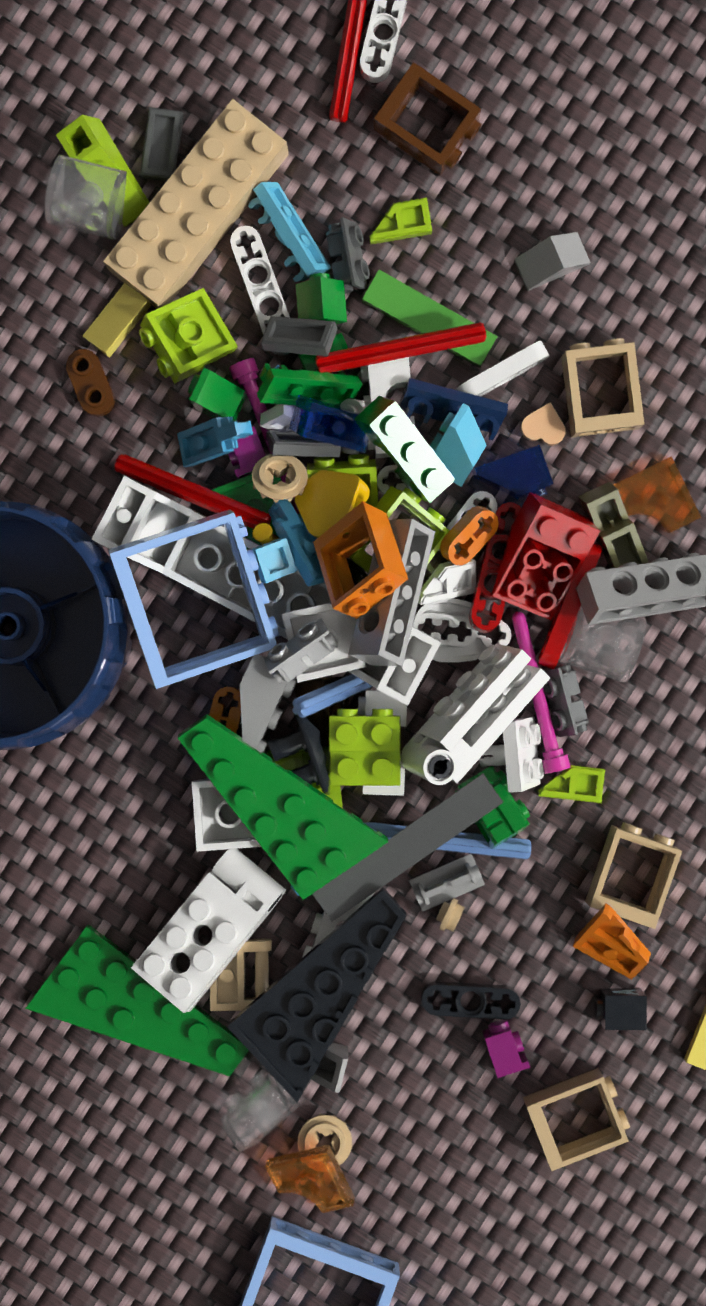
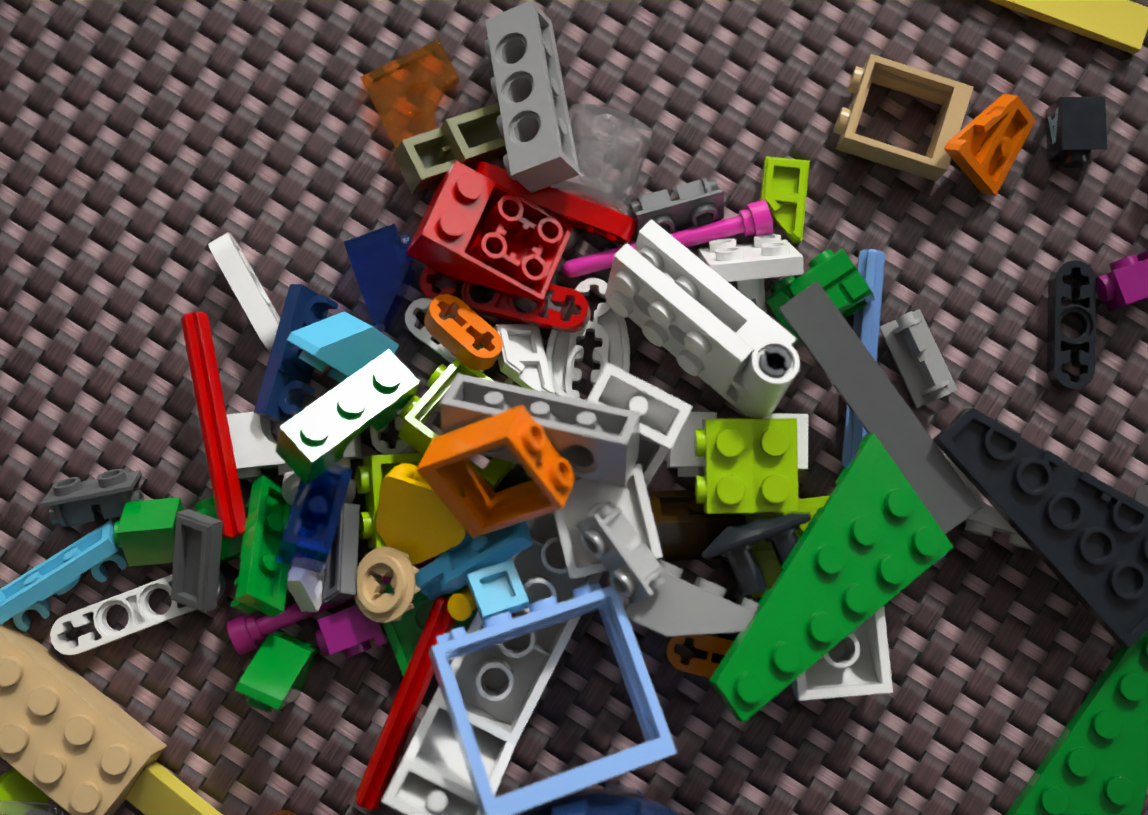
camera: 90 degrees left, 5 degrees down
white hinge [131,849,286,1013] -> none
lime plate [139,288,238,384] -> none
dark azure hinge [177,417,253,467] -> none
tan plate [209,938,272,1011] -> none
medium blue axle [292,674,372,718] -> none
bright green tile [362,270,498,368] -> none
lime tile [369,198,432,245] -> none
tan plate [436,898,465,932] -> none
light grey slope [514,232,590,291] -> none
light nougat tile [520,402,566,446] -> none
tan window [561,339,644,438] -> none

